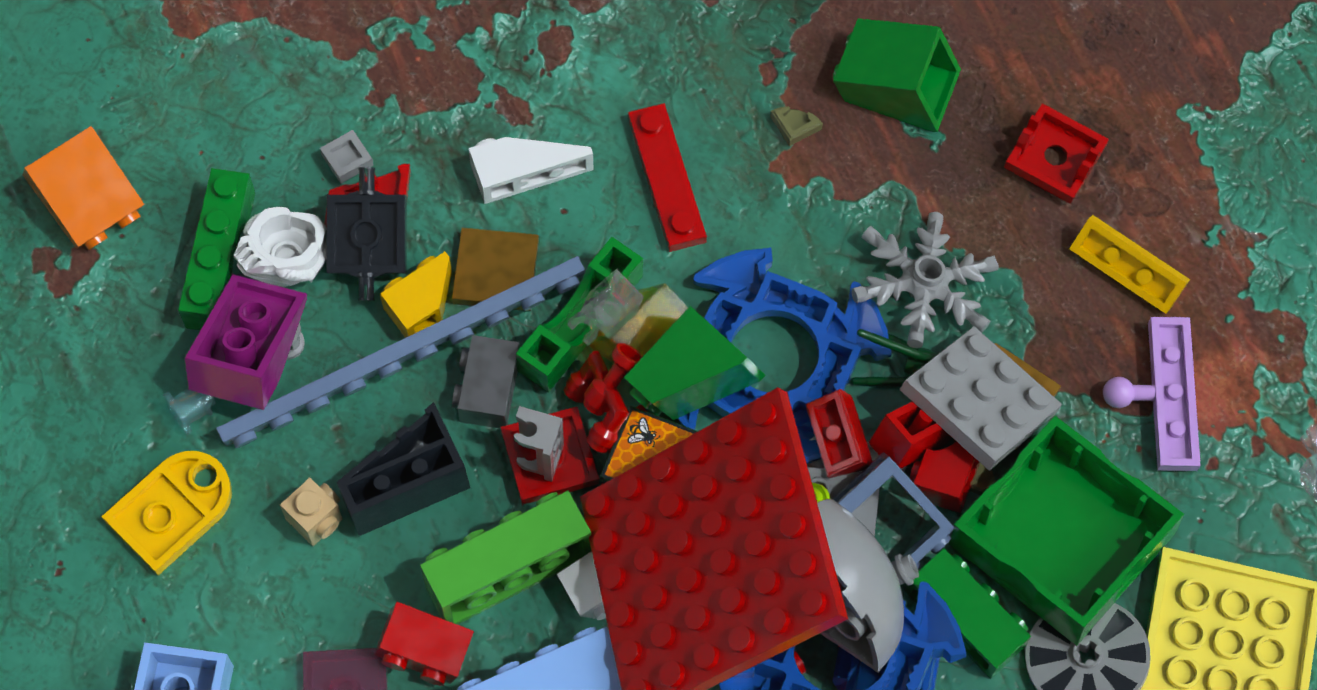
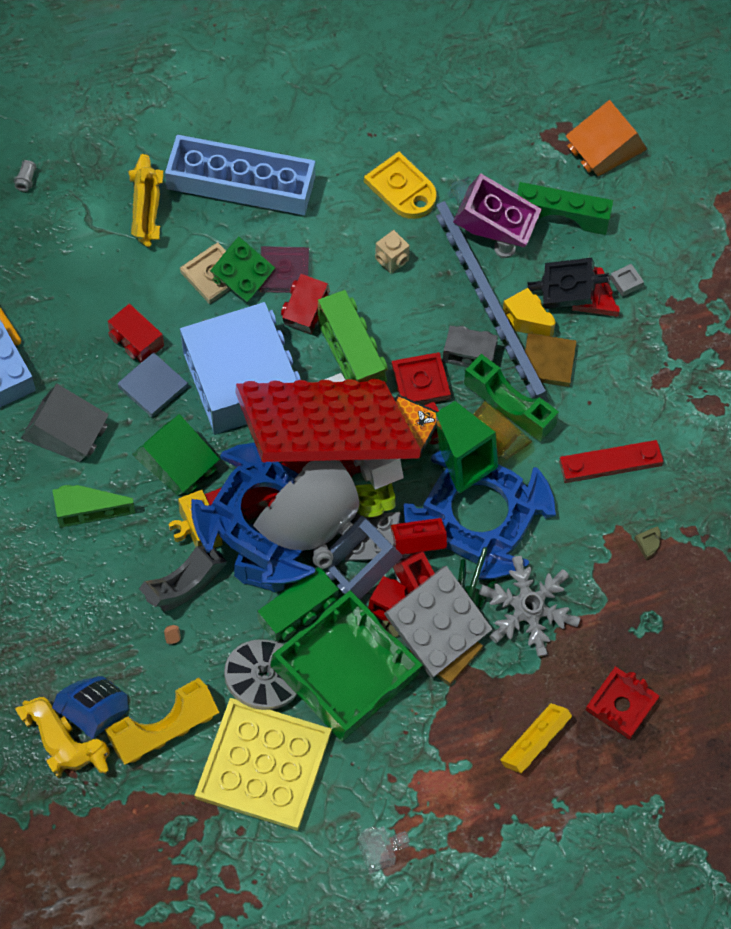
camera: 95 degrees right, 5 degrees down
white helmet [234,207,327,287] -> none
black wedge [337,402,470,536] -> none
white slope [469,137,593,204] -> none
light grey hinge [514,406,564,482] -> none
red piece [563,343,643,453] -> none
clear brick [567,269,644,346] -> none
green slope [833,18,961,132] -> none
lavender plate [1103,317,1201,471] -> none

